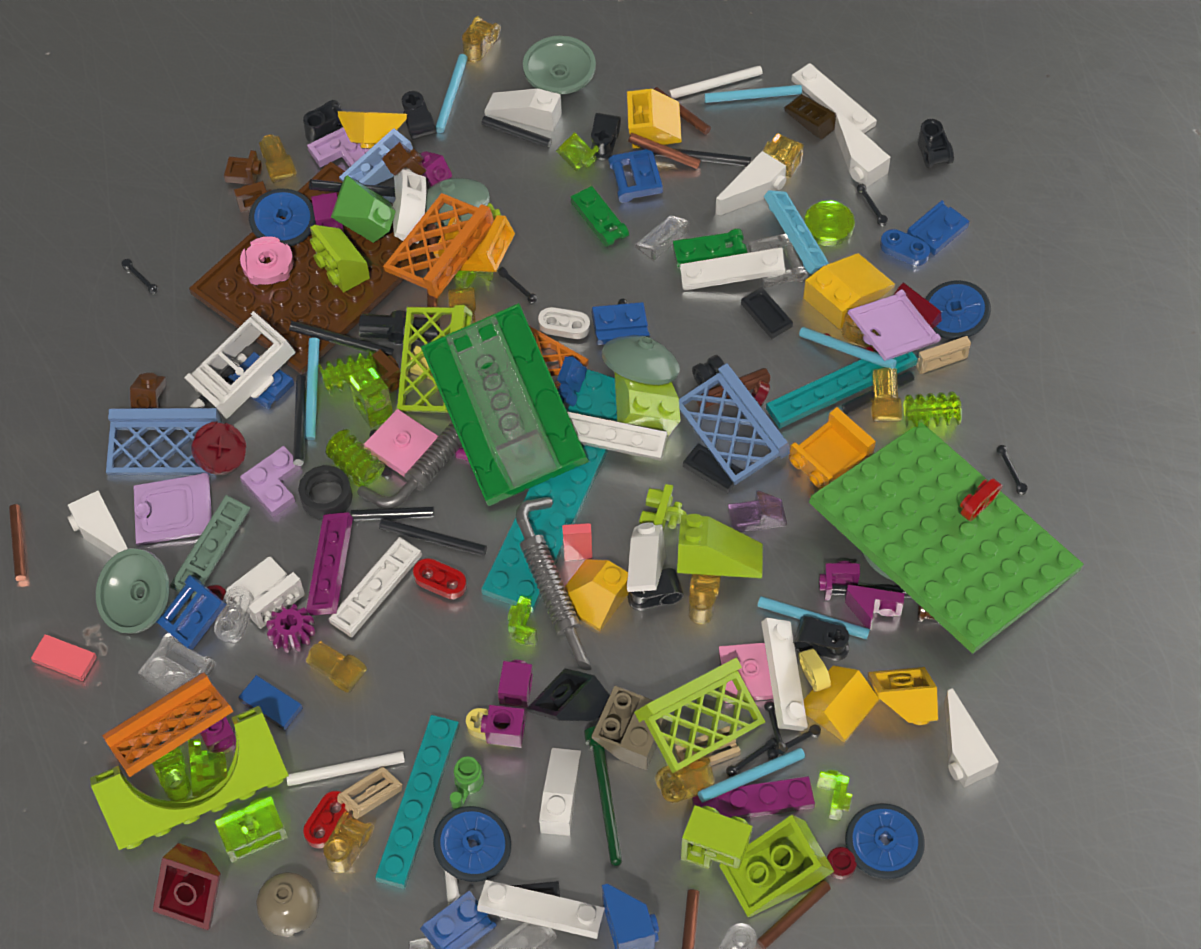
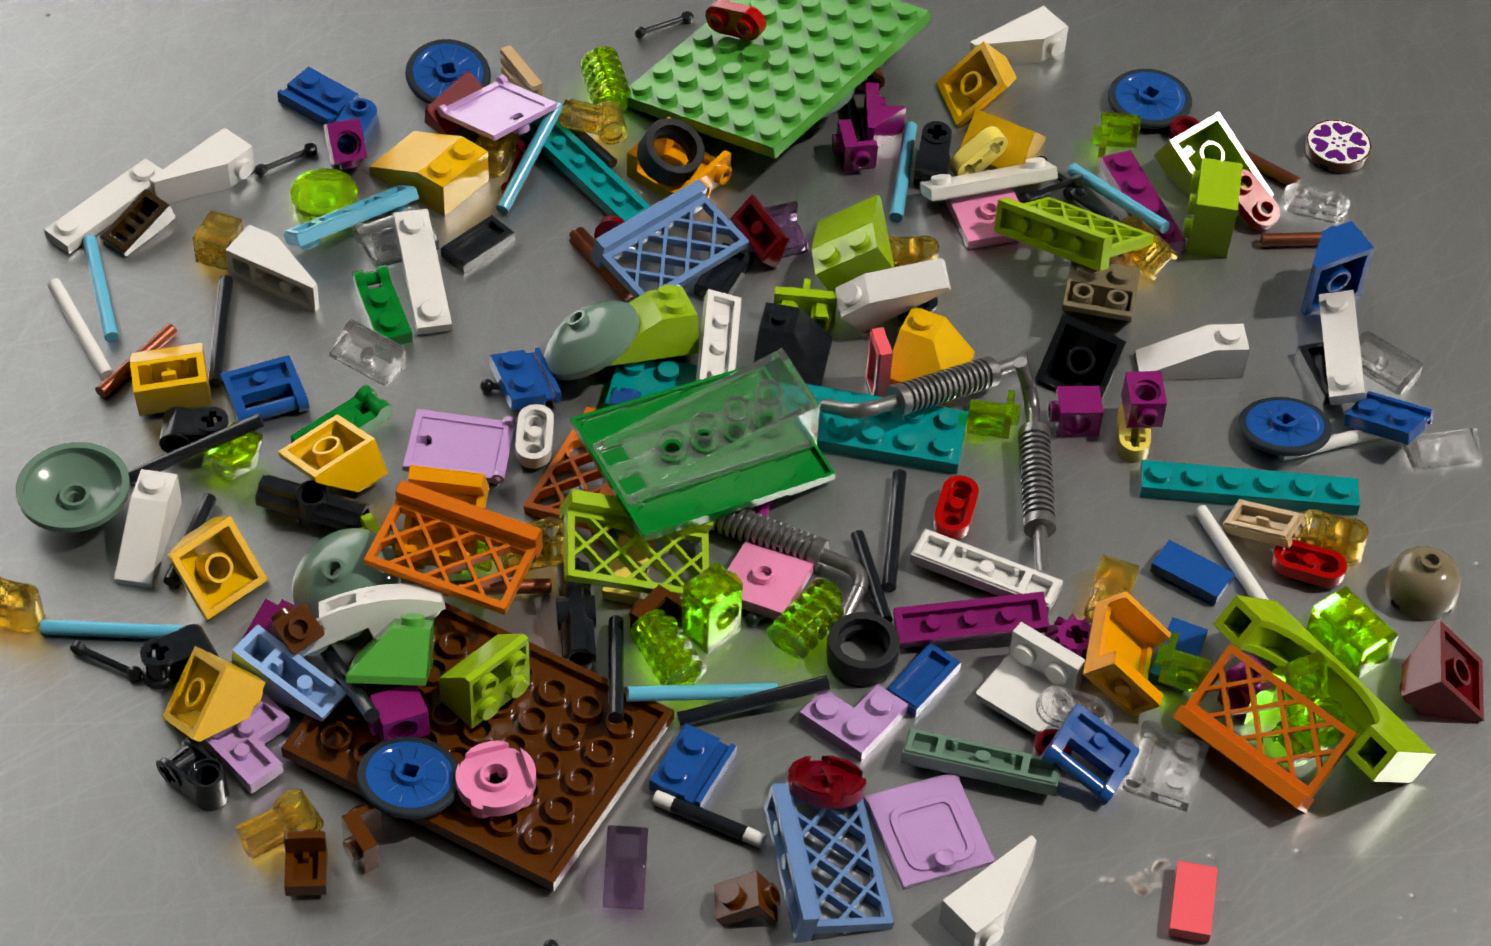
camera: 105 degrees left, 10 degrees down
sand green dish [96,548,169,634] -> none
white piece [184,311,296,419] -> none
bright green piece [450,756,484,810] -> none
dark green piece [584,726,622,866] -> none
copper bar [628,132,701,169] -> none
black wheel [692,355,725,386] -> none
black piece [918,119,954,168] -> none
none -> black hinge [70,640,142,681]
none -> black bar [128,413,264,485]
none -> yellow slope [167,516,268,620]
none -> black piece [255,475,371,530]
none -> yellow slope [278,414,388,492]
none -> magenta brick [323,118,368,170]
none -> lavender container [402,409,516,484]
none -> clear purple slope [603,825,649,910]
none -> black tyre [637,118,705,186]
none -> dark red slope [730,194,788,268]
none -> black slope [753,302,833,386]
none -> blue tile [886,643,961,718]
none -> flat silver piece [1014,357,1056,571]
none -> light orange panel [1083,592,1171,717]
none -> blue tile [1150,540,1234,605]
none -> clear neon green bracket [1155,631,1212,692]
none -> plate [1238,169,1280,231]

